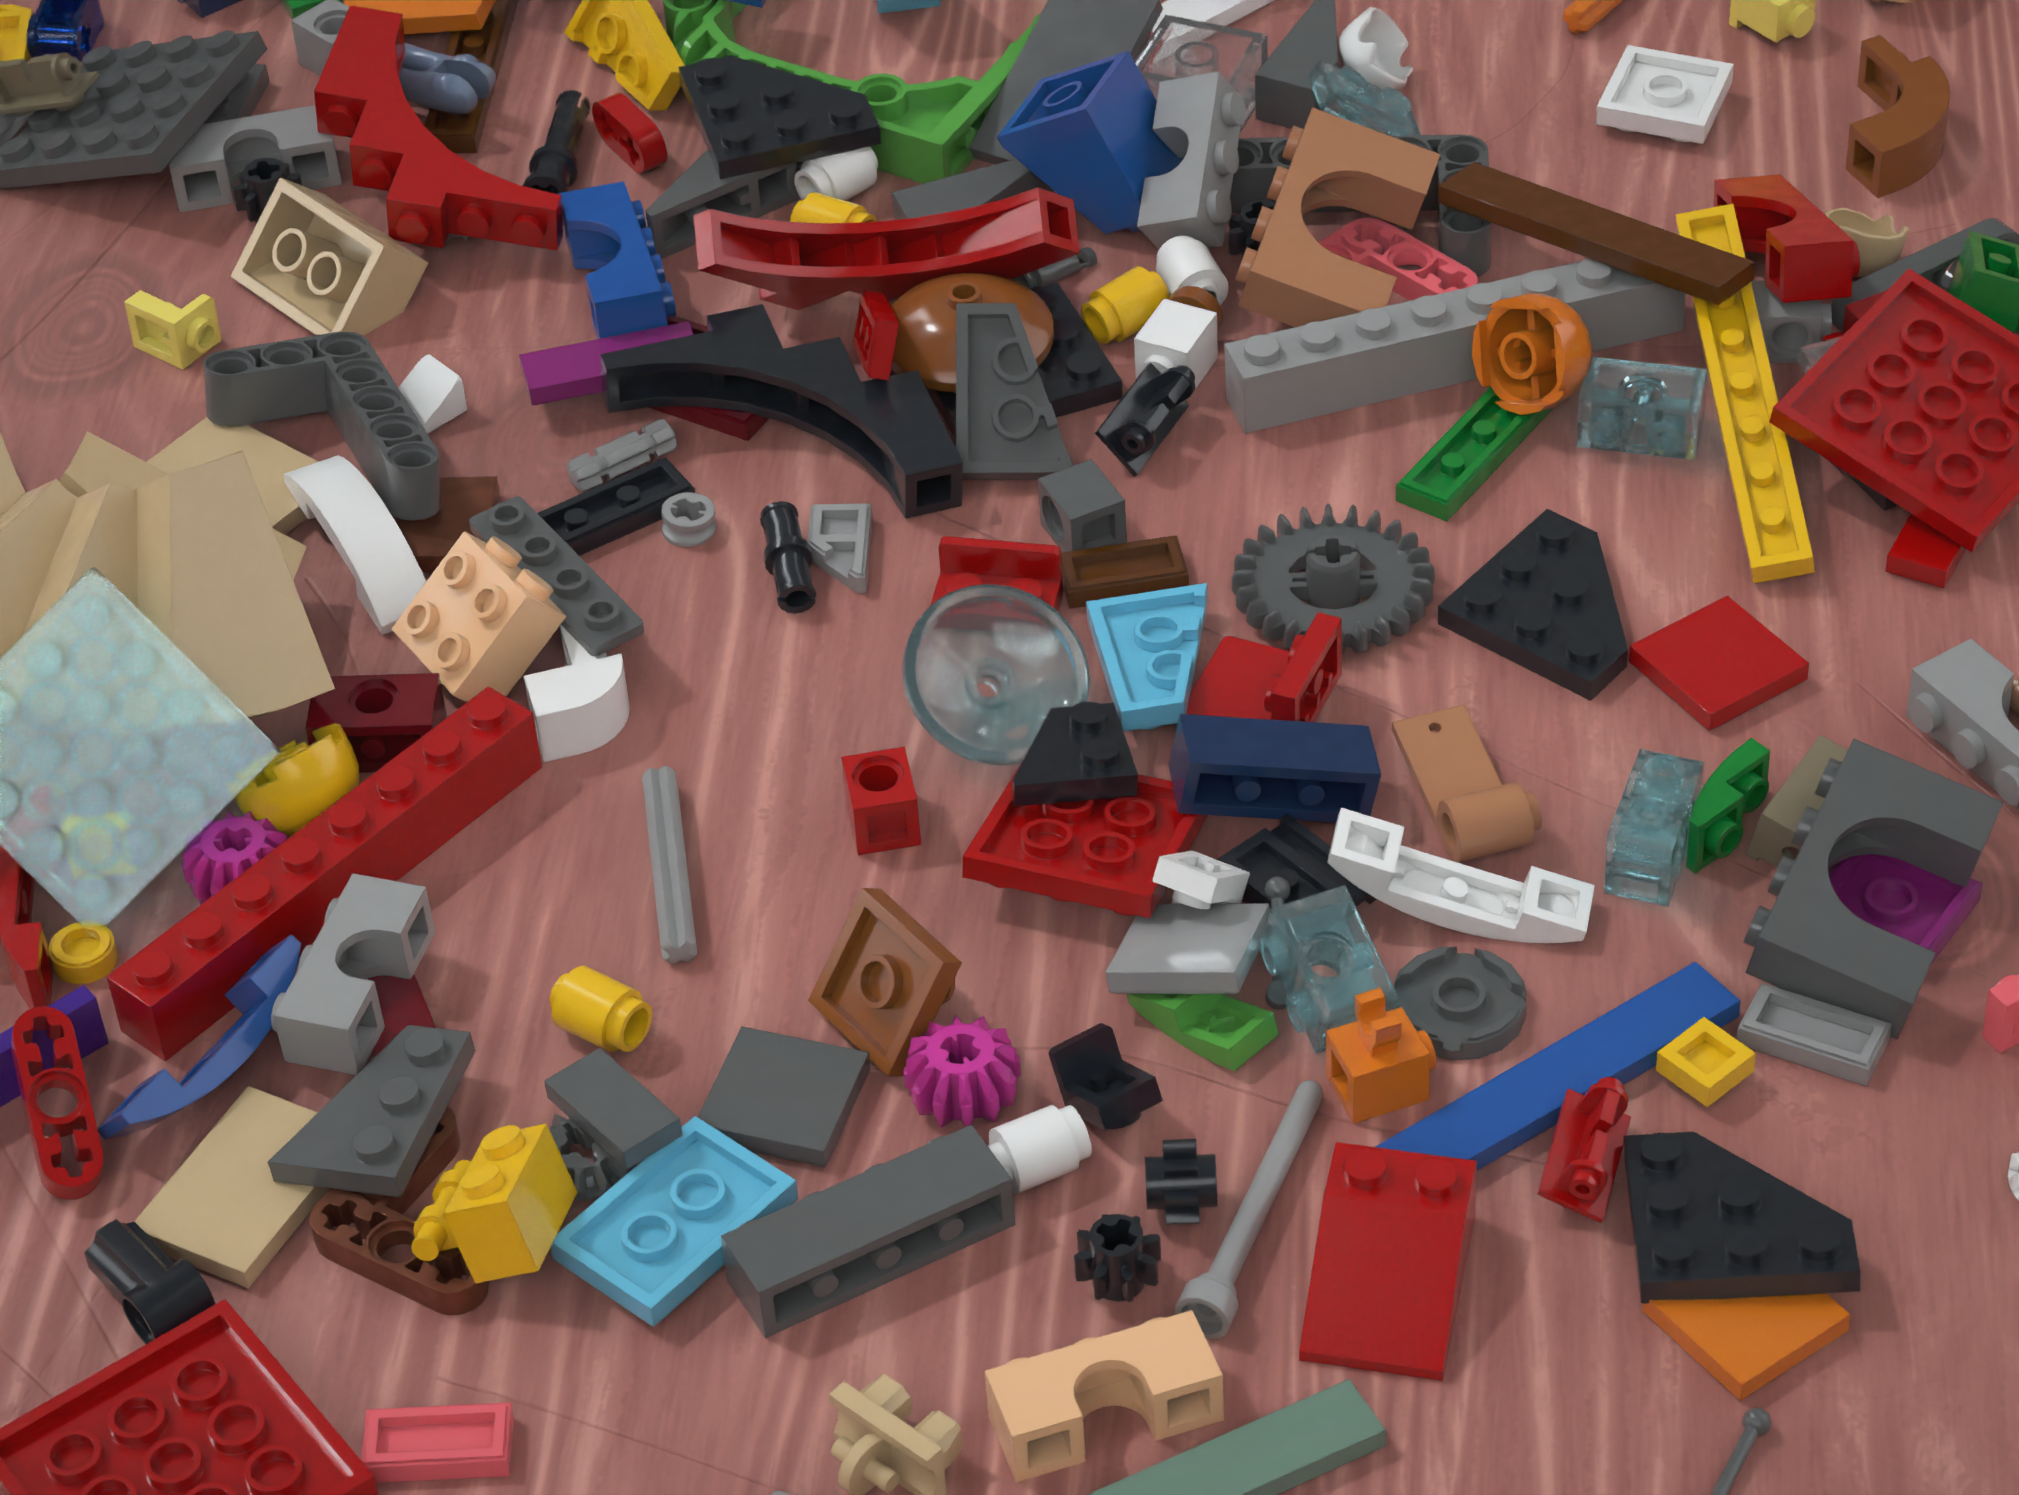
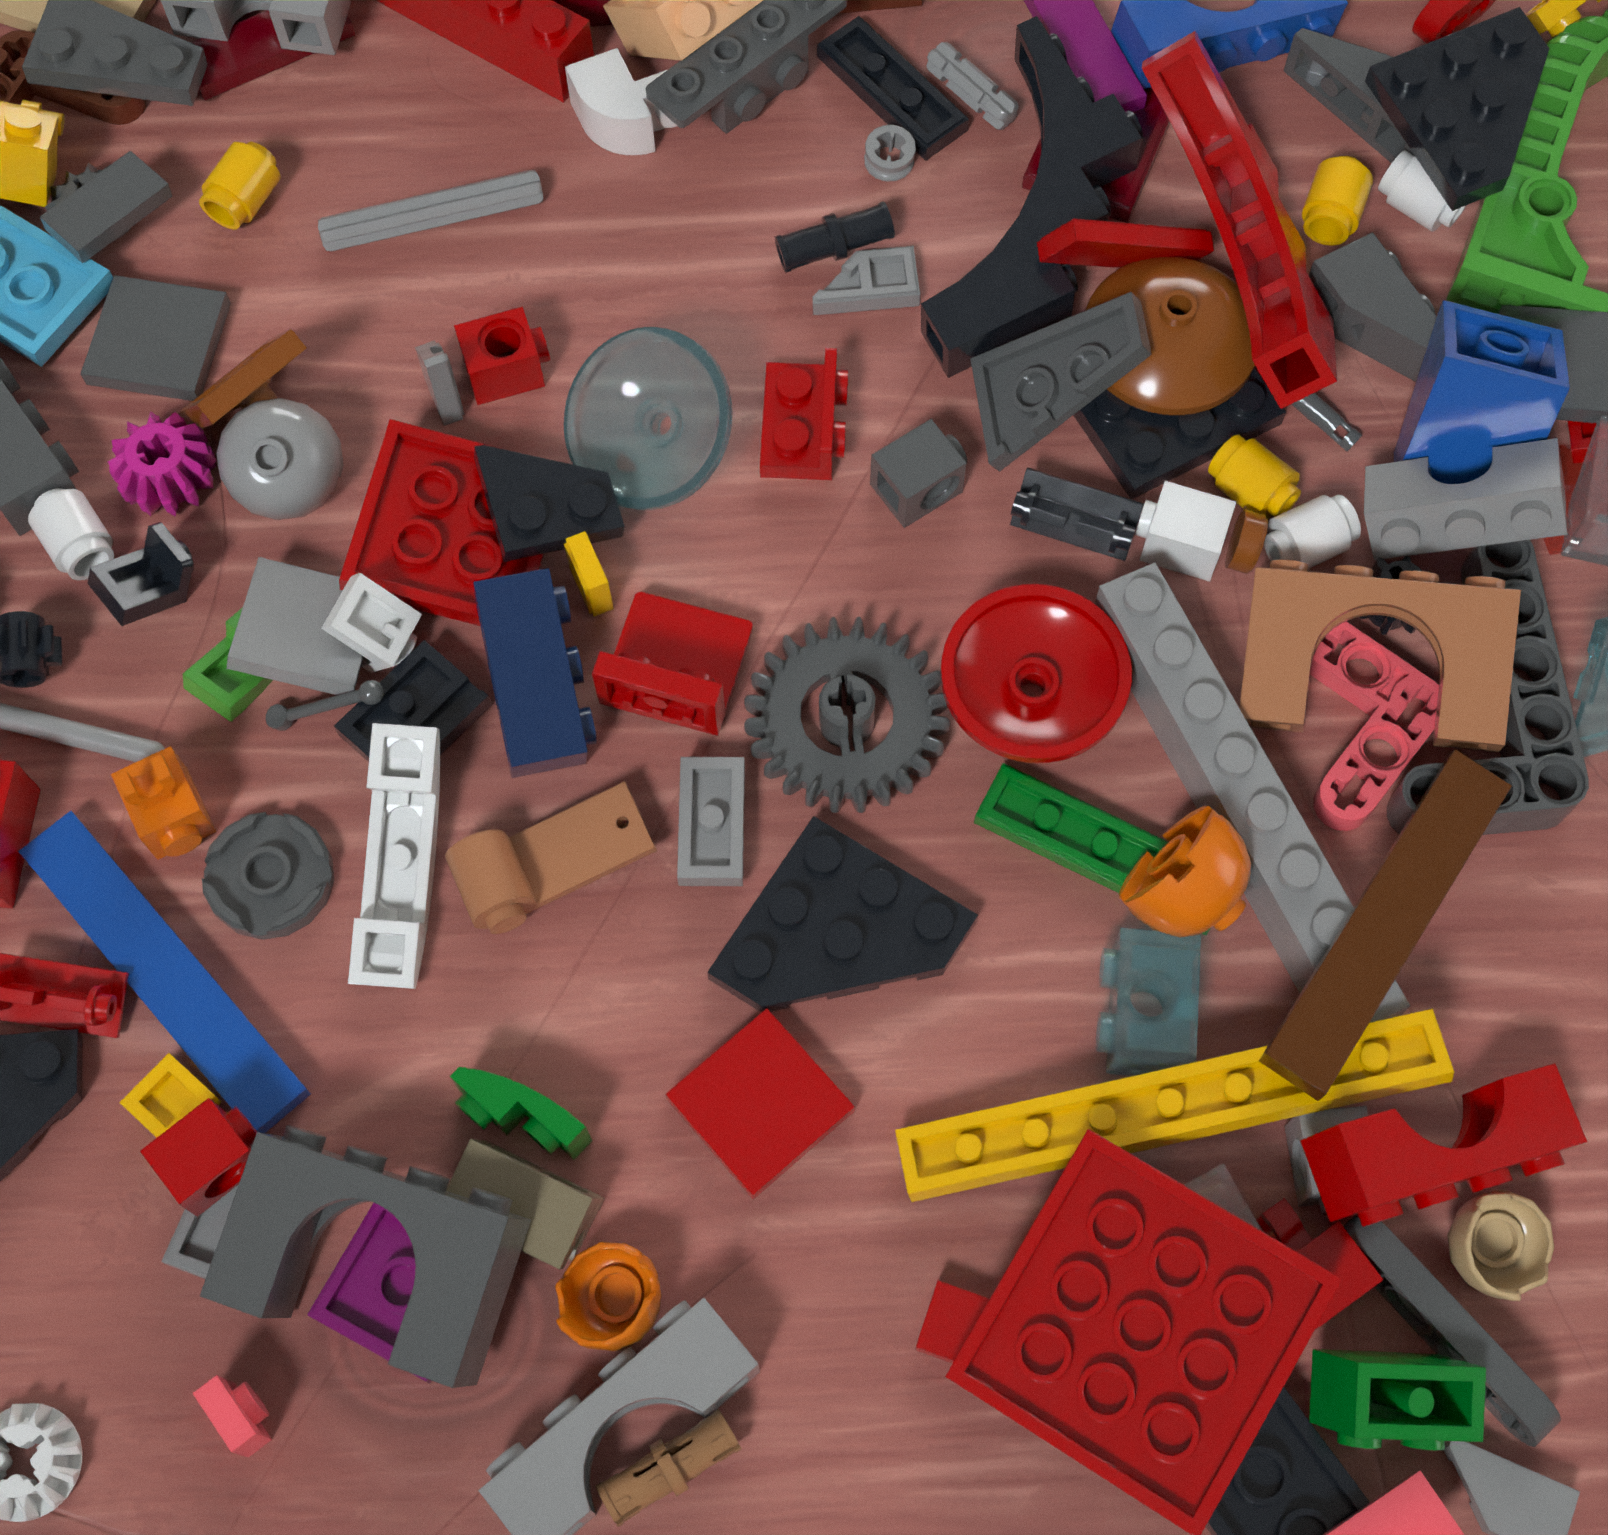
camera: 80 degrees right, 25 degrees up
reddish brown tile [1061,535,1189,609] -> none
medium azure wing [1086,583,1208,732] -> none
clear light blue brick [1259,885,1399,1053] -> none
clear light blue brick [1604,749,1704,907] -> none
none -> red brick [140,1098,257,1217]
none -> light grey cylinder [216,398,344,520]
none -> light grey tile [415,340,465,426]
none -> orange hair [555,1242,662,1351]
none -> yellow tile [564,531,614,617]
none -> light grey plate [677,757,745,886]
none -> red dish [940,584,1132,763]

